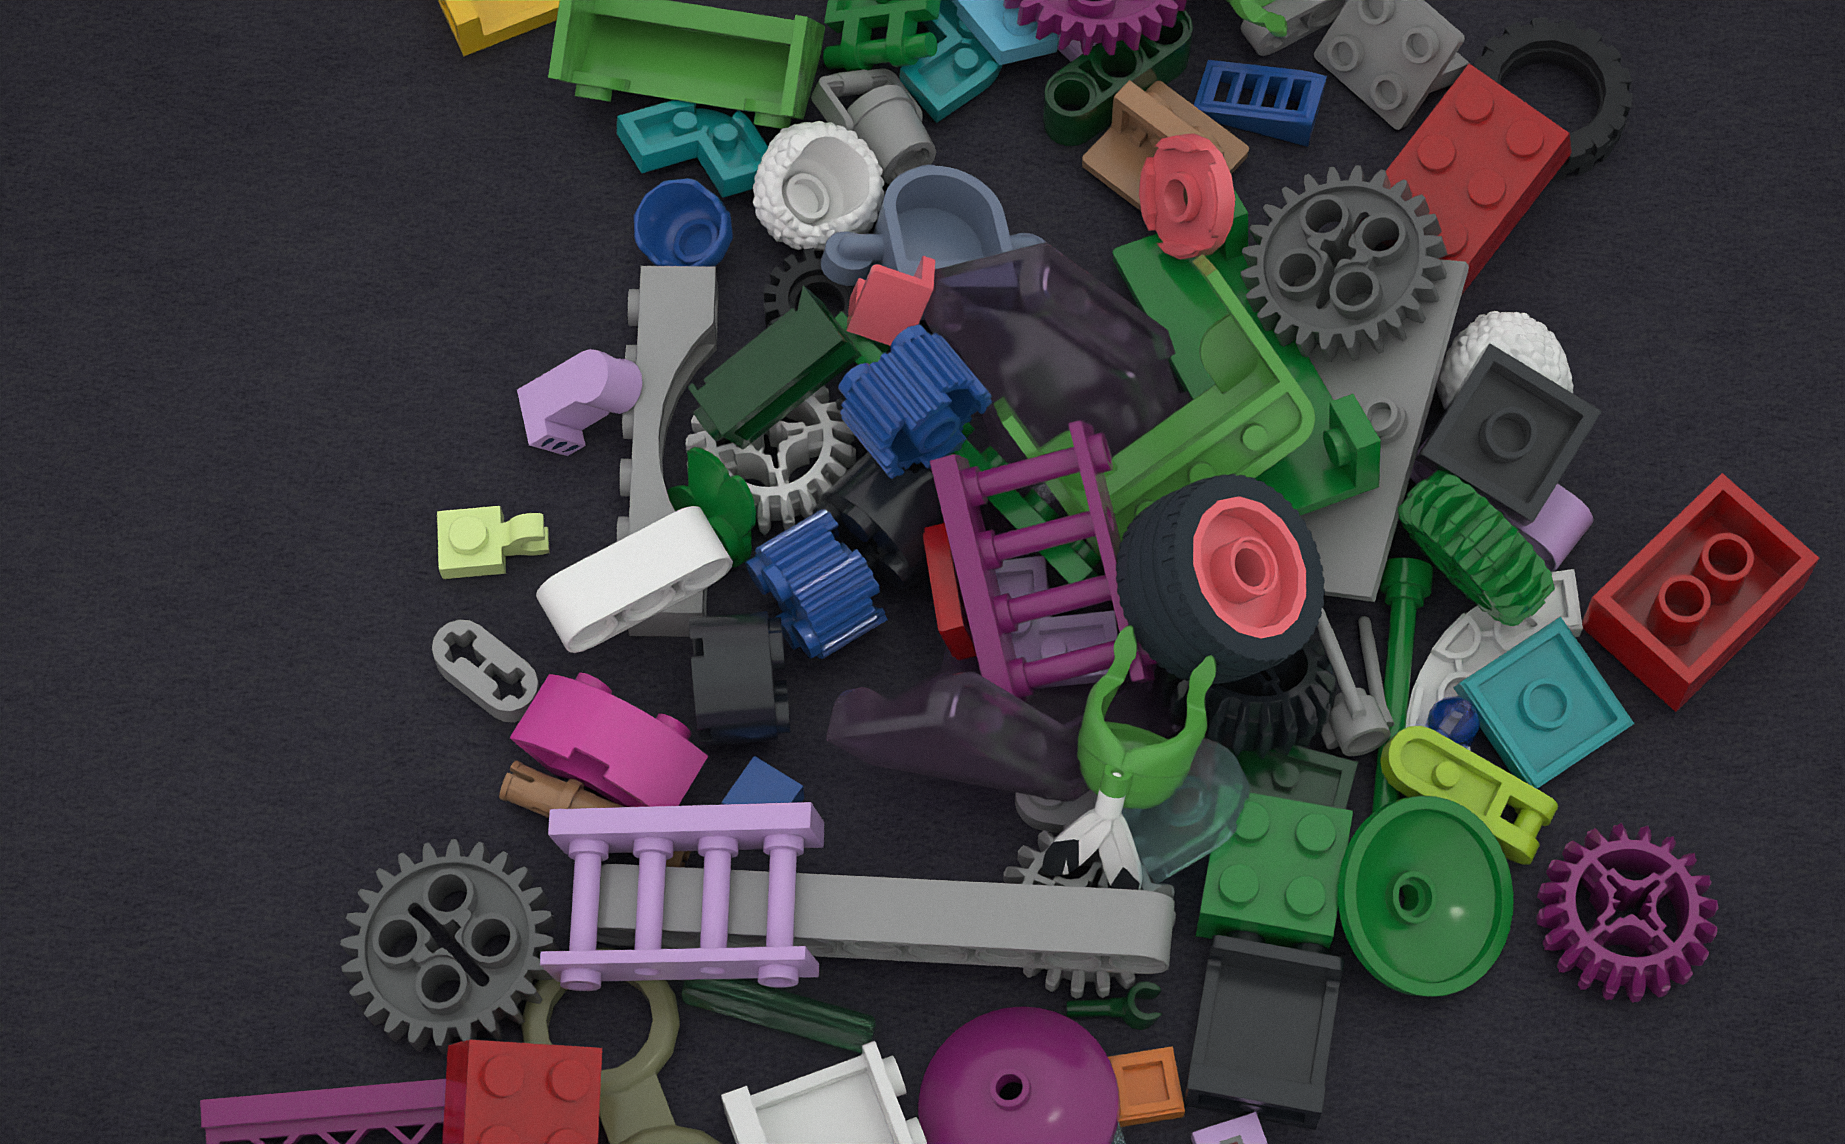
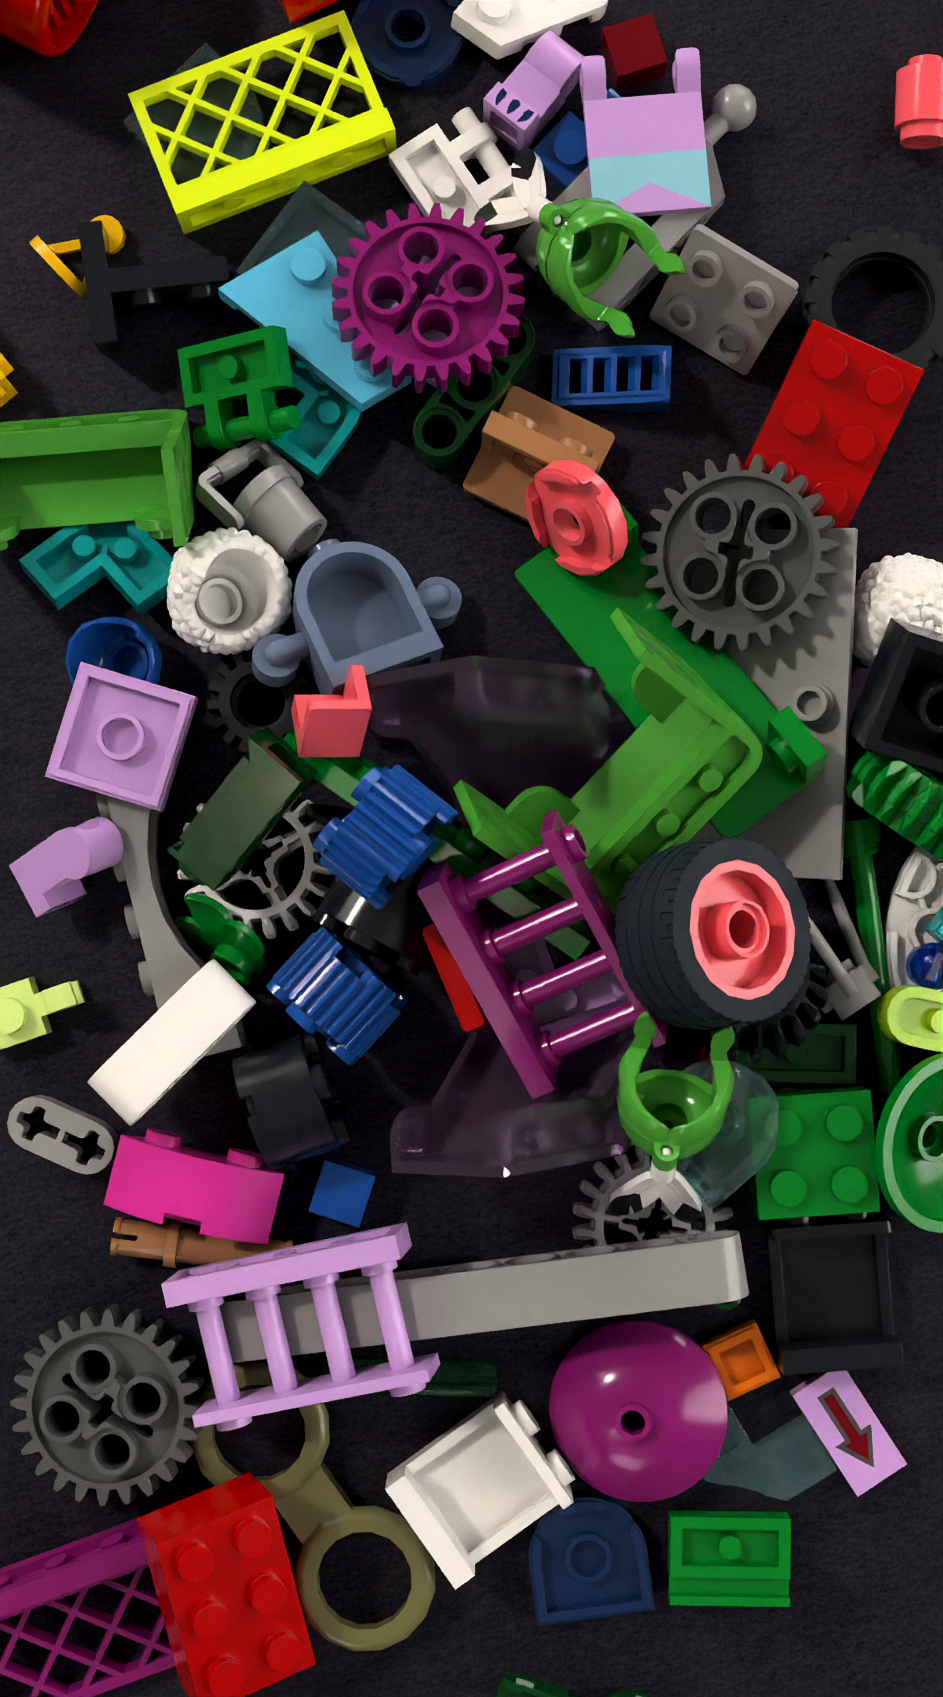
camera: 15 degrees left, 20 degrees up
none -> lavender tile [45,662,198,812]

